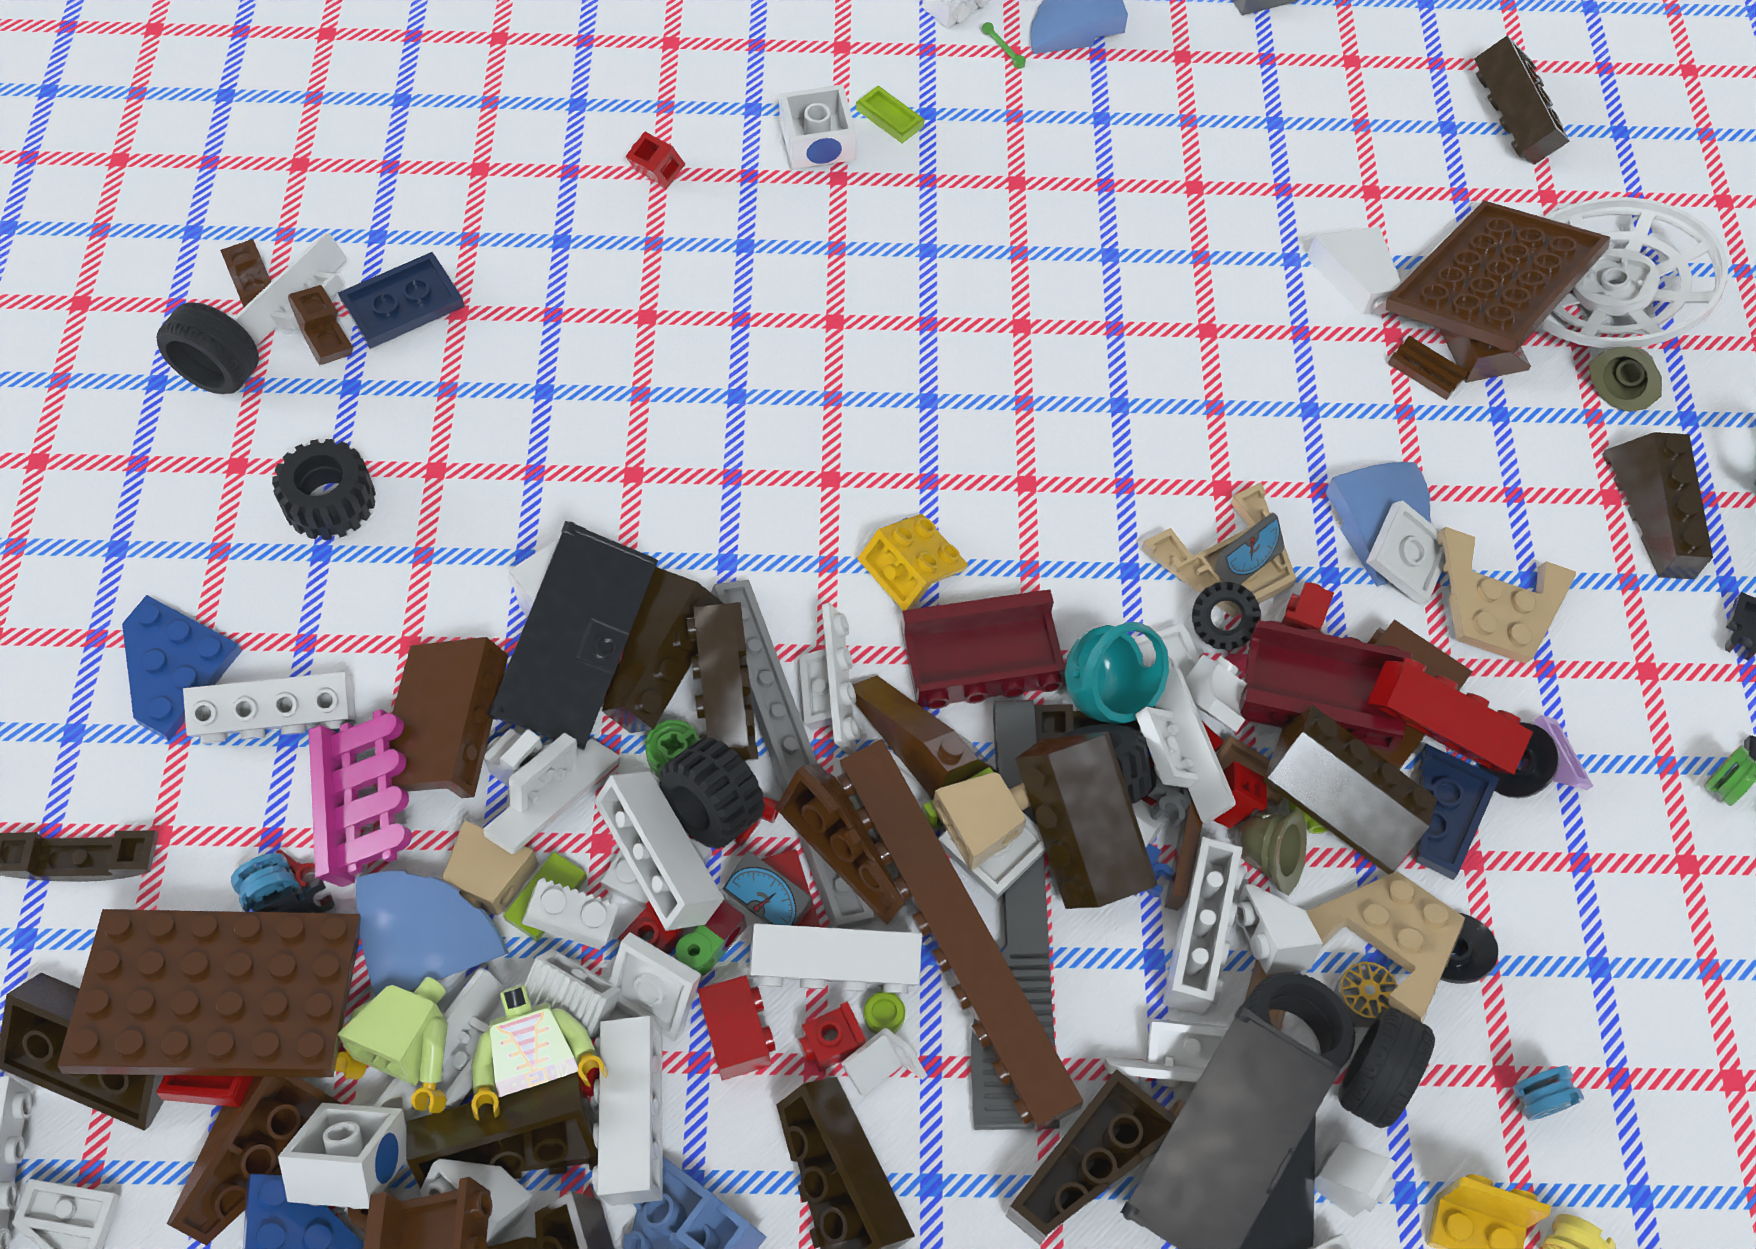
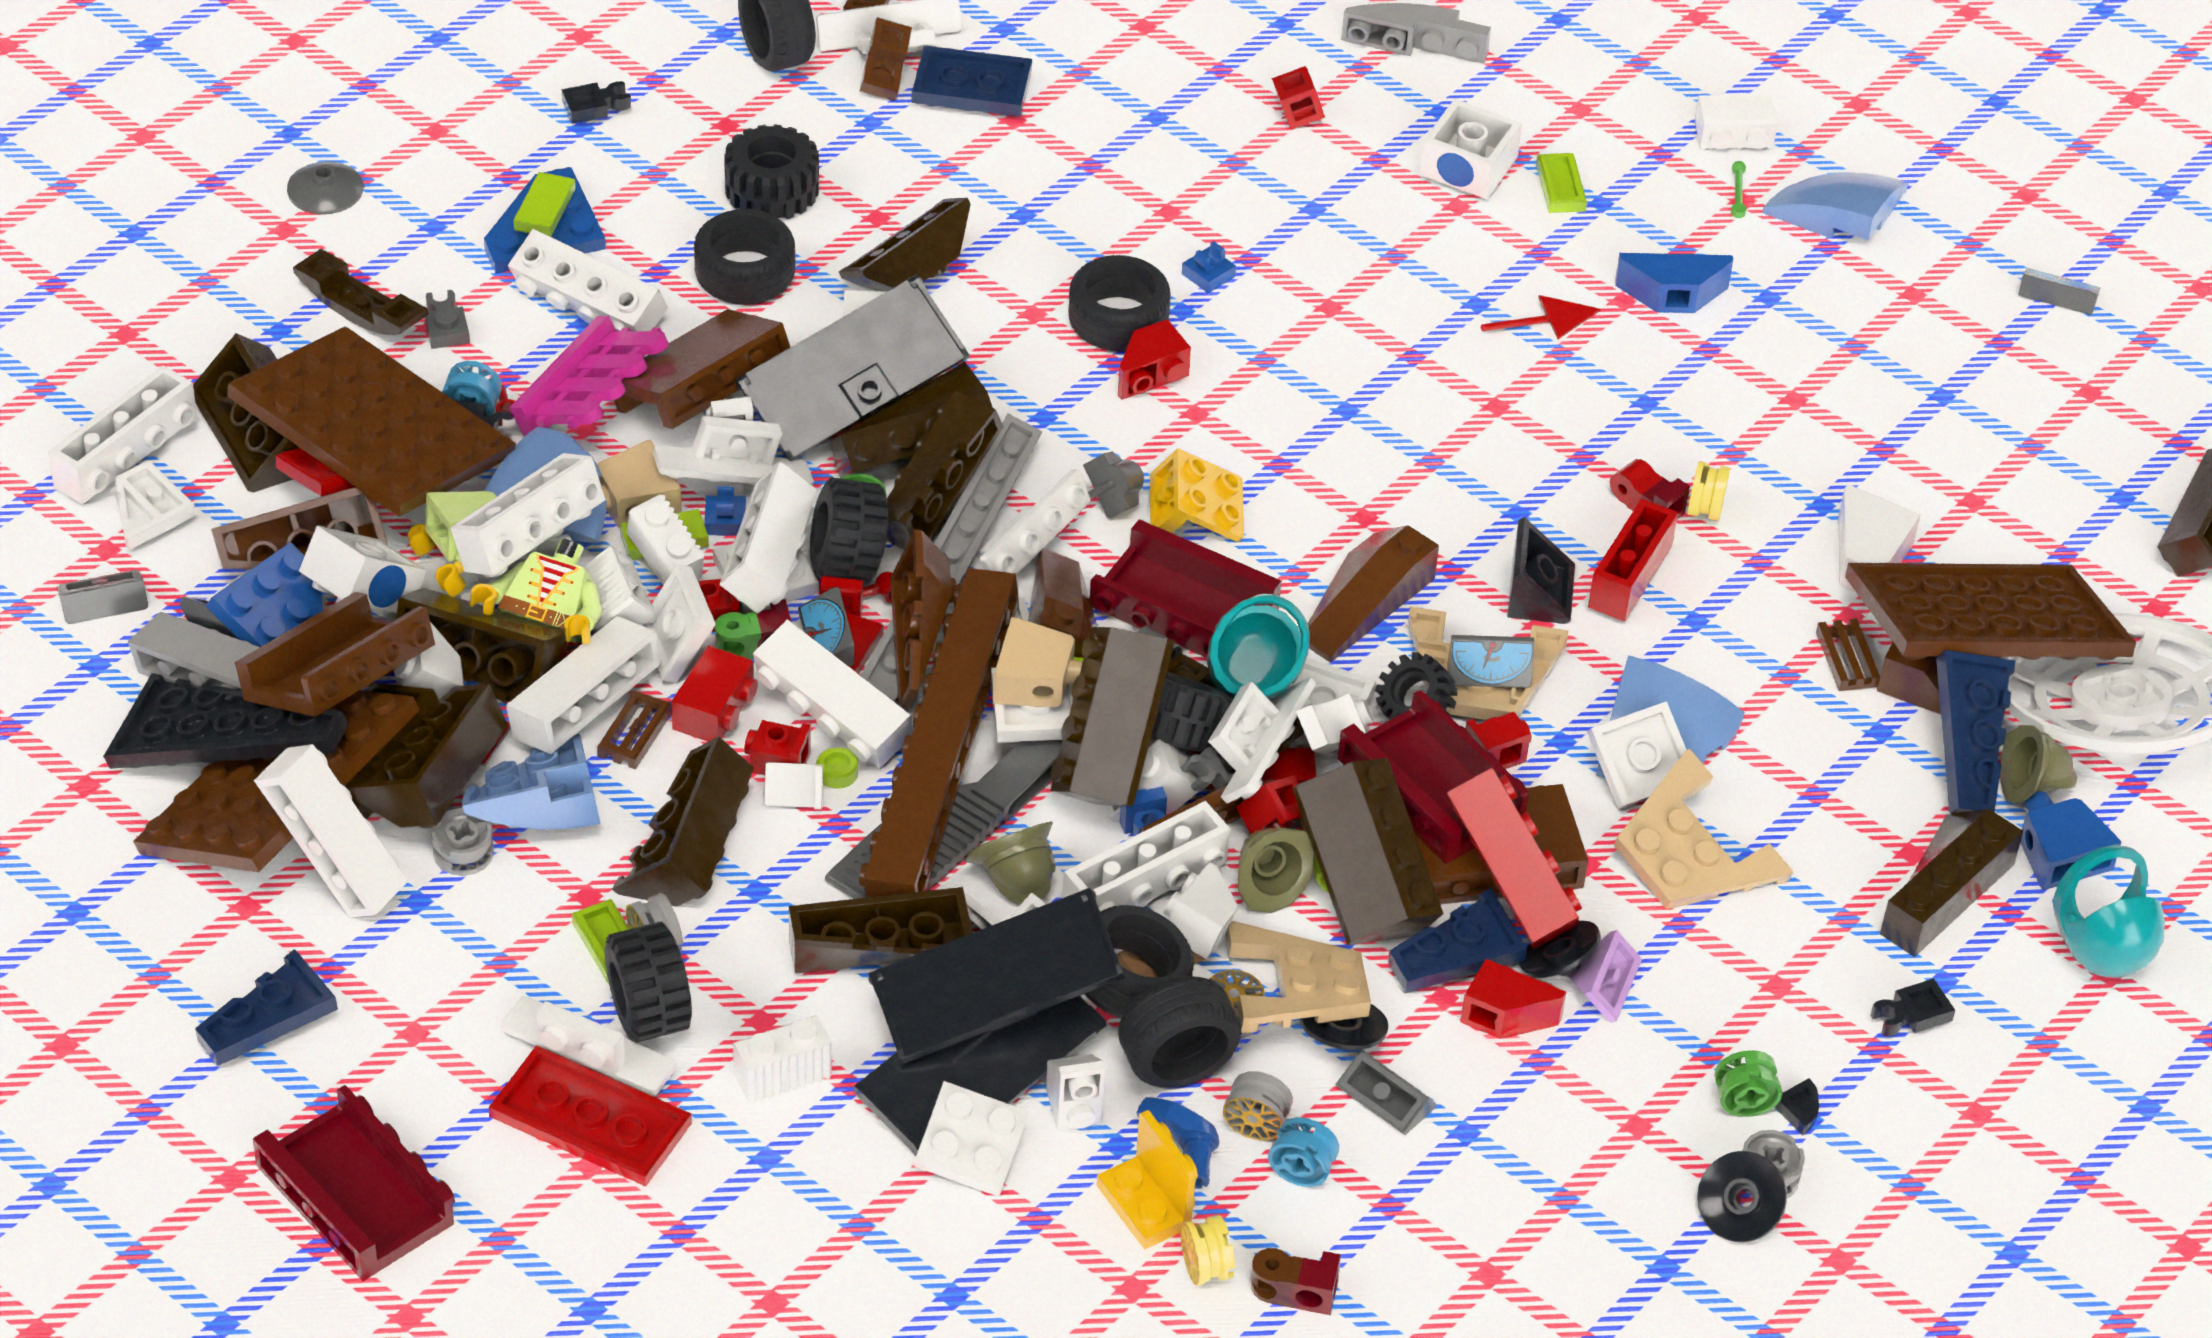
camera: 40 degrees right, 15 degrees down
none -> dark grey plate [425,289,470,349]
none -> white brick [450,453,605,578]
none -> lime tile [514,172,575,237]
none -> black plate [561,81,631,124]
none -> reddish brown tile [597,691,672,770]
none -> black tyre [694,209,795,305]
none -> blue tile [705,486,746,536]
none -> red tile [820,576,863,616]
none -> dark brown wedge [838,197,971,292]
none -> olive piece [964,821,1056,904]
none -> black tyre [1068,255,1171,351]
none -> dark grey piece [1083,451,1144,519]
none -> red slope [1118,319,1191,400]
none -> blue arm [1136,1097,1220,1189]
none -> blue tile [1182,241,1236,293]
none -> light grey wheel [1223,1071,1293,1140]
none -> leg [1251,1248,1341,1316]
none -> reddish brown wedge [1308,525,1439,663]
none -> dark grey slope [1335,1050,1437,1135]
none -> light grey slope [1341,3,1491,64]
none -> red slope [1460,959,1567,1039]
none -> red piece [1480,295,1601,340]
none -> black slope [1507,517,1575,624]
none -> red brick [1588,498,1678,622]
none -> leg [1609,459,1690,520]
none -> blue slope [1615,252,1734,313]
none -> light yellow wheel [1687,461,1730,521]
none -> dark blue wing [1936,650,2016,814]
none -> blue torso [2020,791,2122,891]

